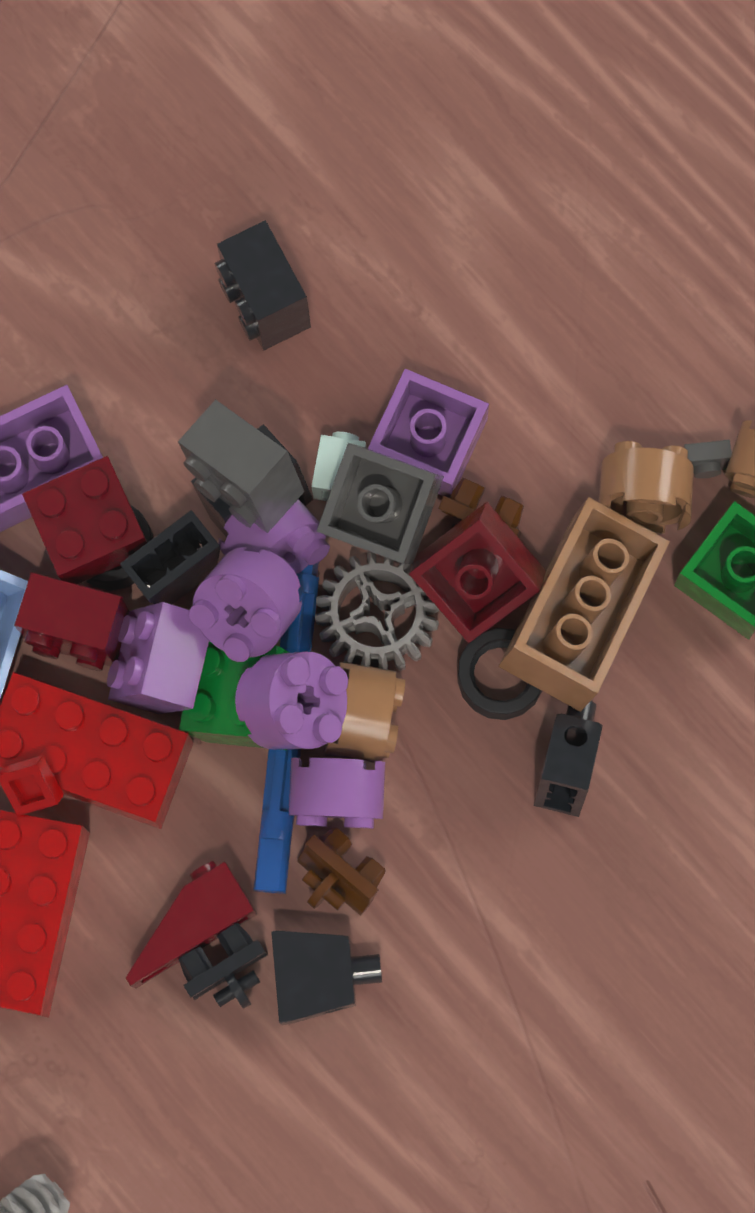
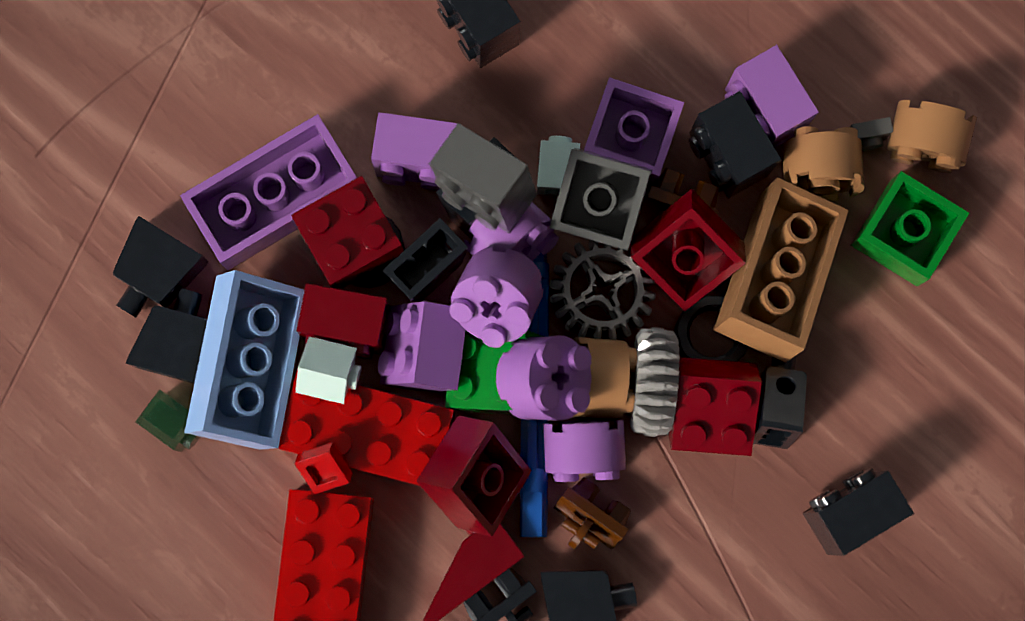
camera: 15 degrees left, 5 degrees up
none -> light aqua brick [296,336,361,404]
none -> medium lavender brick [371,112,458,191]
none -> dark red brick [416,416,532,537]
none -> light grey gear [629,327,680,437]
none -> dark red brick [668,357,762,456]
none -> black brick [688,91,781,199]
none -> medium lavender brick [725,45,819,148]
none -> black brick [802,468,915,556]

